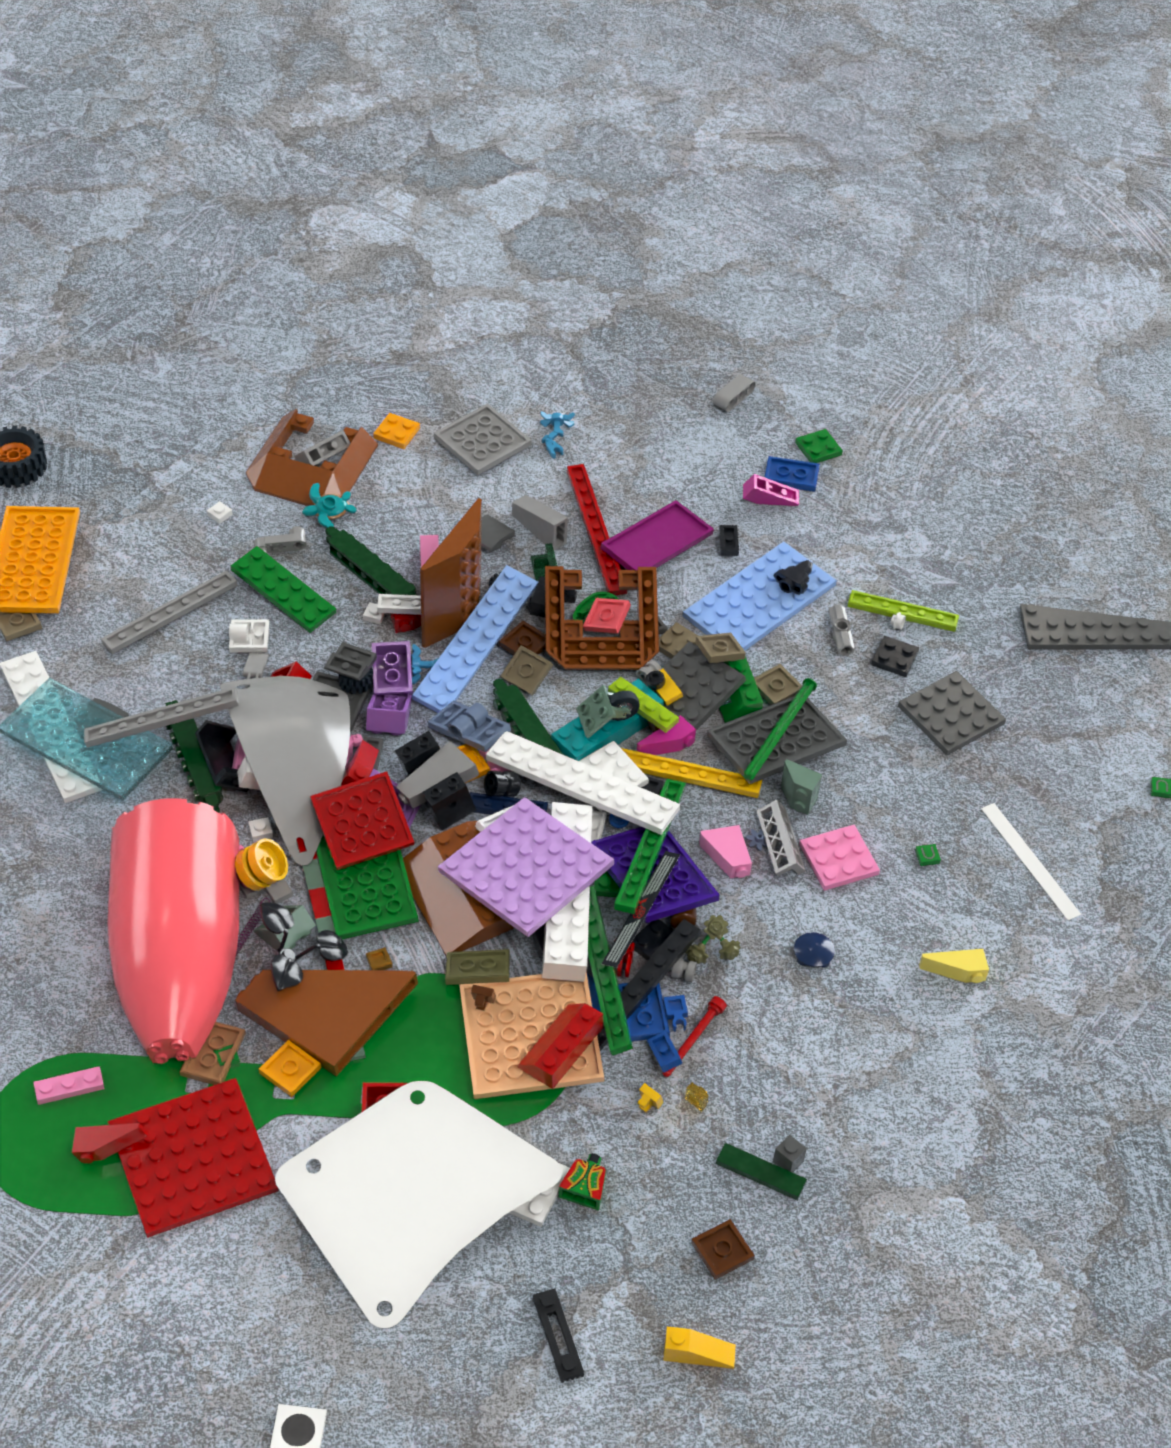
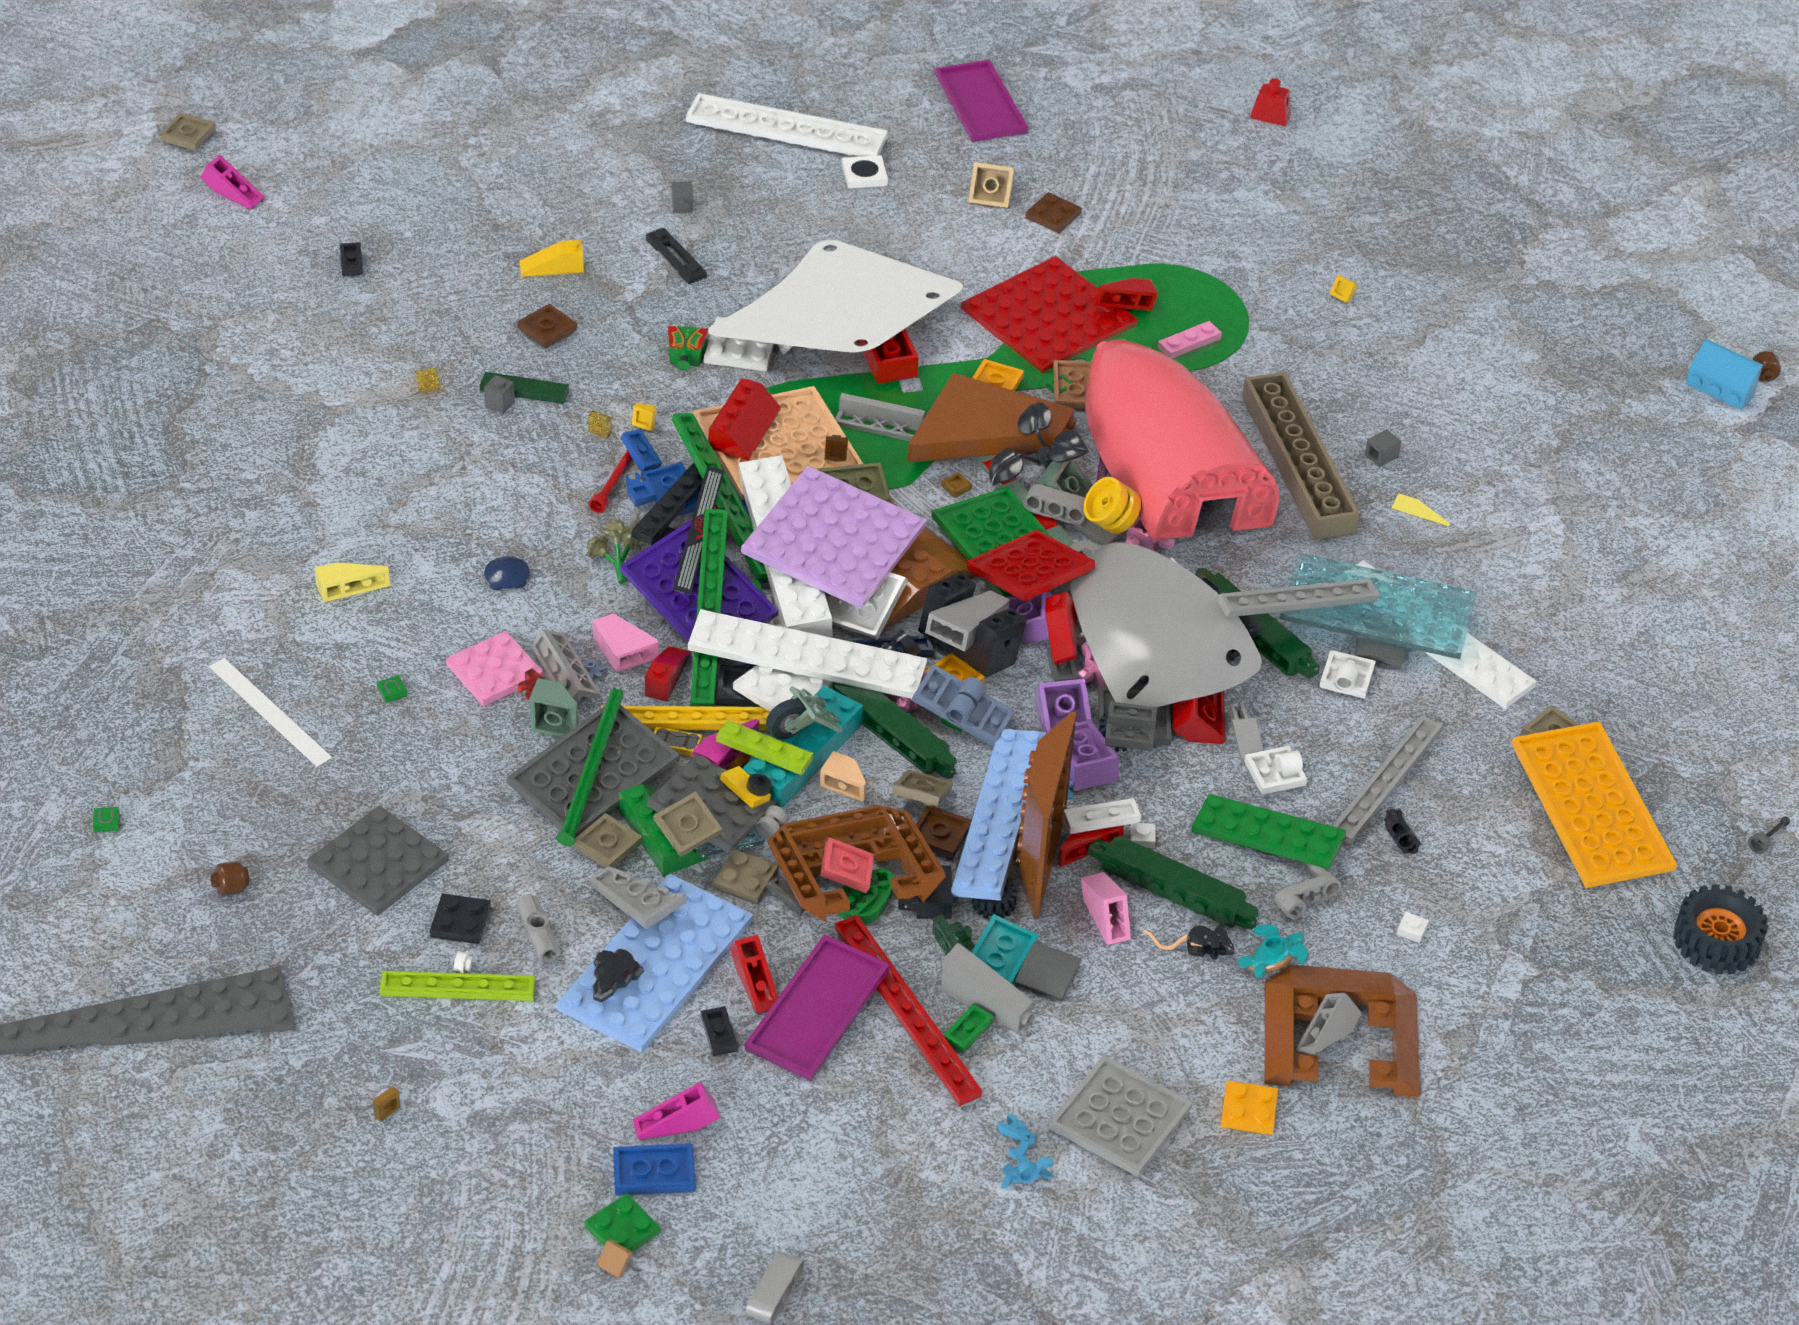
camera: 165 degrees right, 5 degrees down
none -> reddish brown head [210,861,249,895]
none -> black plate [340,242,363,276]
none -> pearl gold tile [373,1086,400,1122]
none -> clear yellow plate [415,367,441,393]
none -> clear red tile [518,668,544,700]
none -> light grey wing [589,866,687,929]
none -> medium nougat tile [596,1240,633,1278]
none -> red slope [645,646,691,702]
none -> tile [654,727,702,757]
none -> dark grey brick [671,181,693,213]
none -> red slope [729,934,778,1014]
none -> light nougat slope [820,751,866,802]
none -> light grey fence [835,393,925,441]
none -> green plate [943,1004,994,1054]
none -> tan slope [968,162,1016,208]
none -> teal plate [971,914,1039,984]
none -> light grey beam [1023,484,1086,525]
none -> reddish brown plate [1025,192,1082,233]
none -> black animal [1143,925,1235,960]
none -> dark tan brick [1242,372,1360,540]
none -> white plate [1320,650,1376,699]
none -> black rock [1384,807,1421,854]

